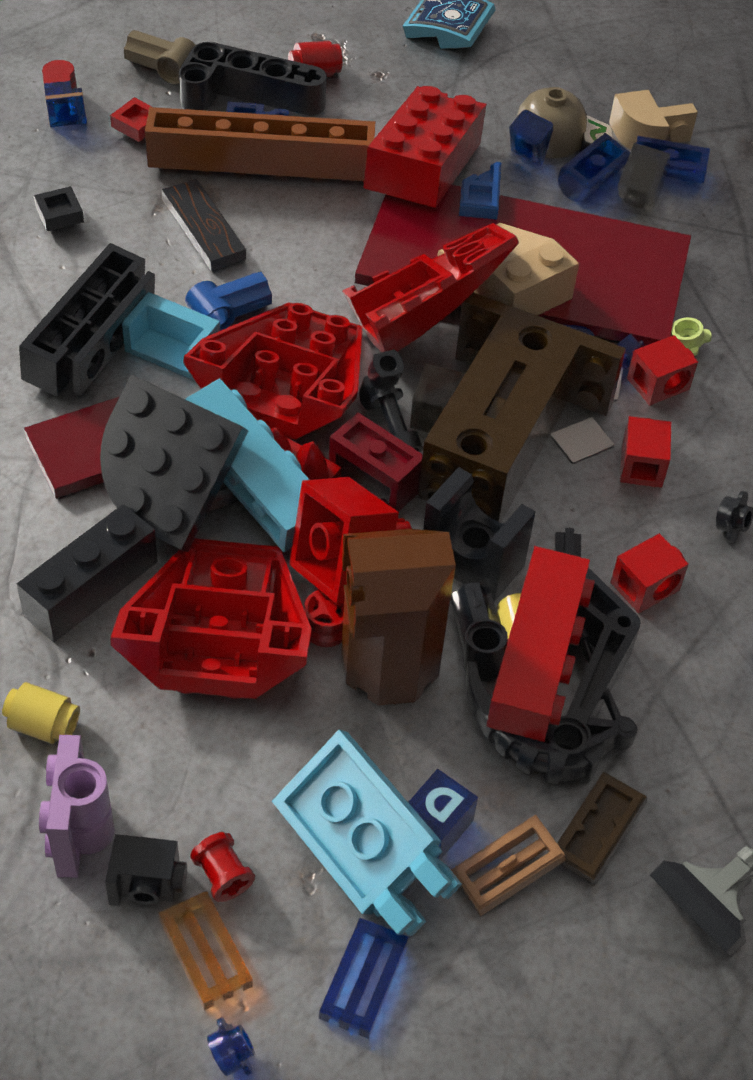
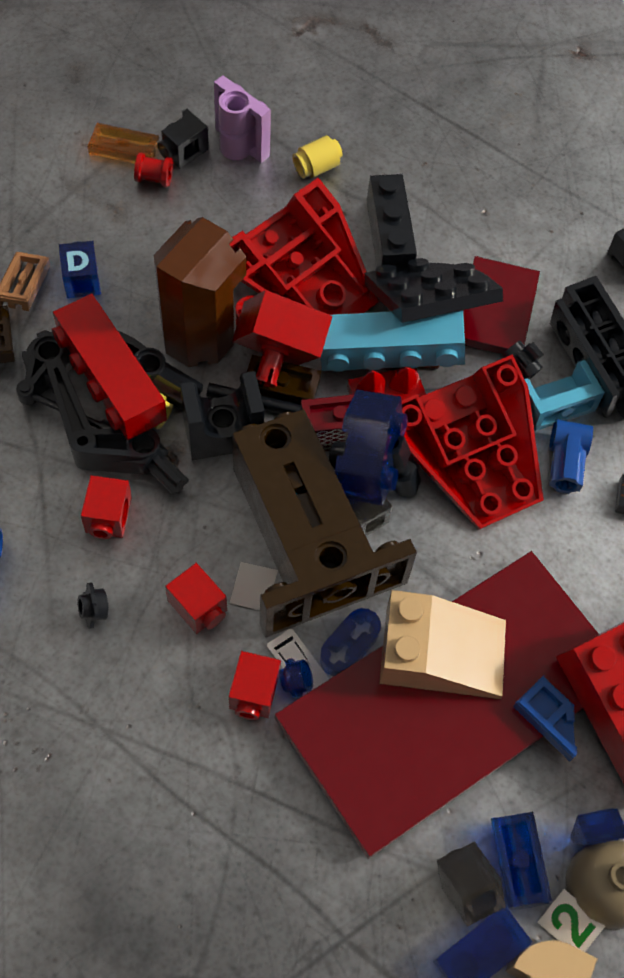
camera: 130 degrees right, 10 degrees up
clear blue plate [207,1017,255,1076] -> none
medium azure tile [272,729,462,936] -> none
clear blue tile [318,918,409,1039] -> none
red wedge [342,223,519,352] -> none
yellowish green plate [670,317,712,356] -> none
none -> clear blue brick [335,389,408,506]
none -> black gear [500,340,544,380]

